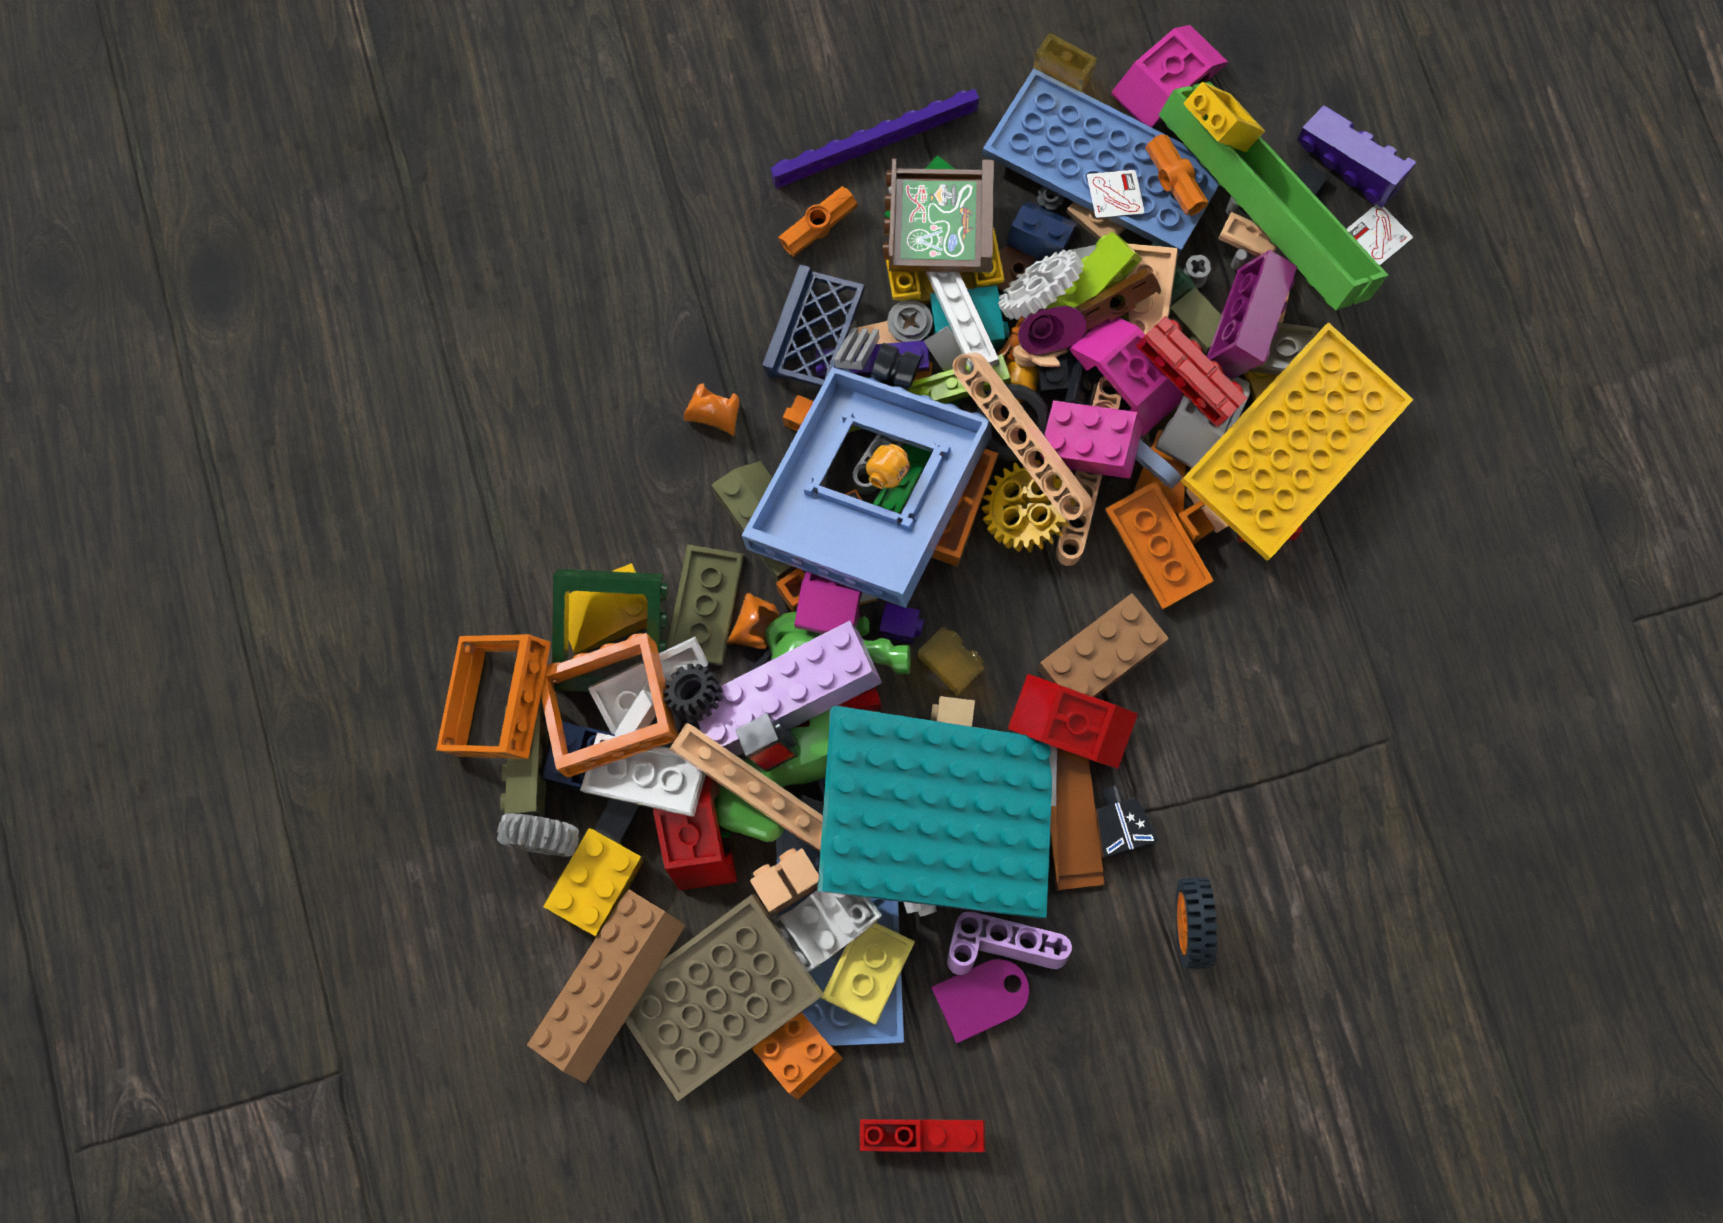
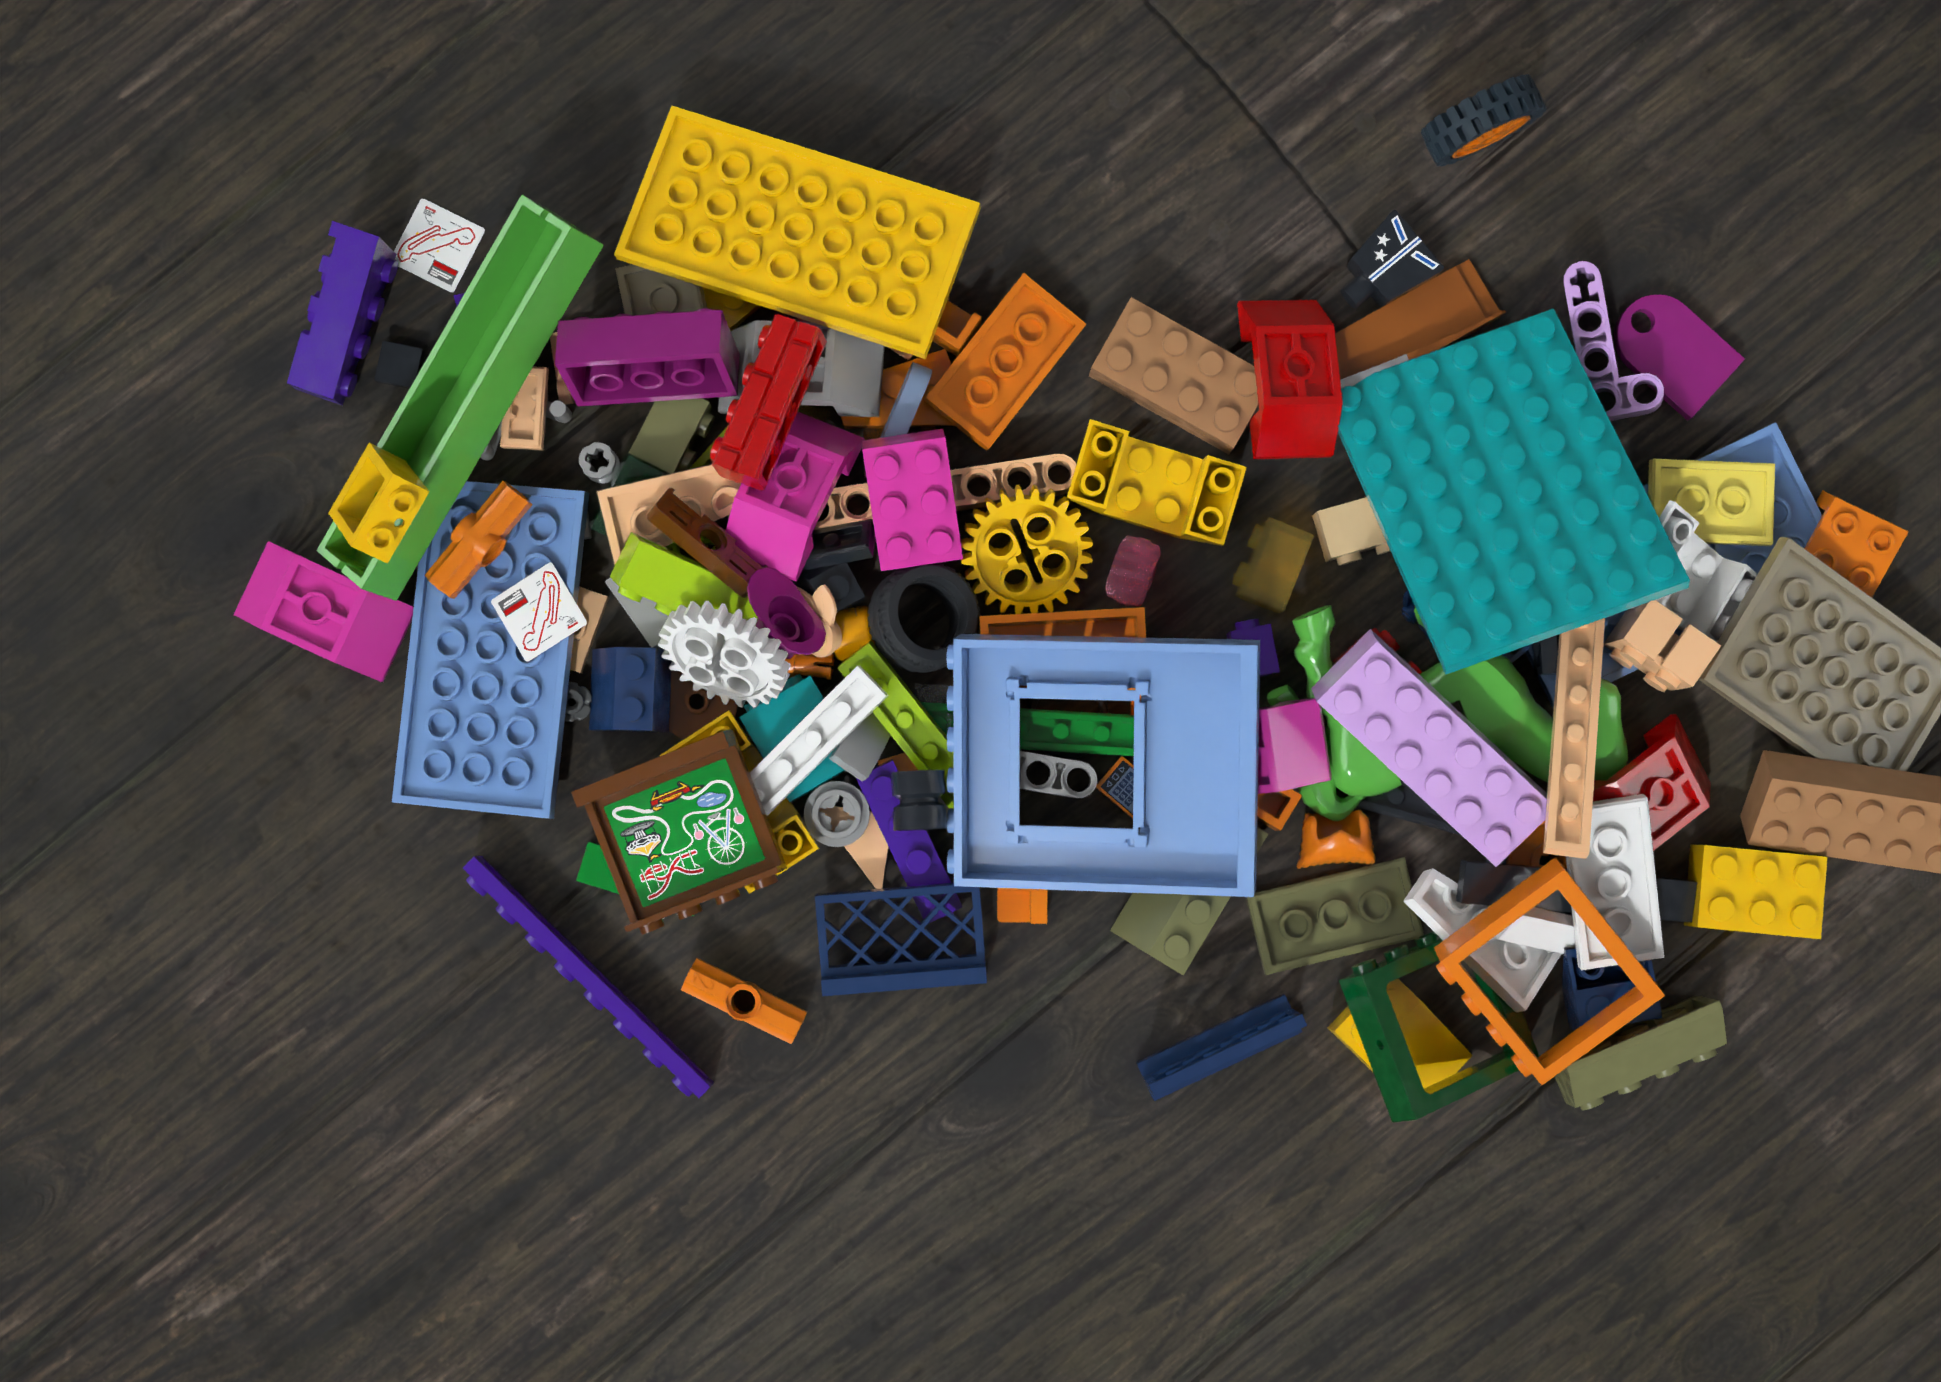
camera: 120 degrees left, 10 degrees up
orange window [436,634,551,759] -> none
light grey gear [497,813,579,857] -> none
black tyre [663,664,723,723] -> none
orange hair [683,383,739,436] -> none
brick [735,713,798,772] -> none
light grey tile [834,328,880,370] -> none
red slope [860,1119,986,1152] -> none
light orange head [866,444,910,489] -> none
light nougat beam [952,352,1092,520] -> none
clear yellow brick [1033,32,1097,92] -> none
none -> yellow slope [1066,419,1247,546]
none -> clear pink gear [1105,535,1161,607]
none -> dark blue fence [1136,994,1307,1101]

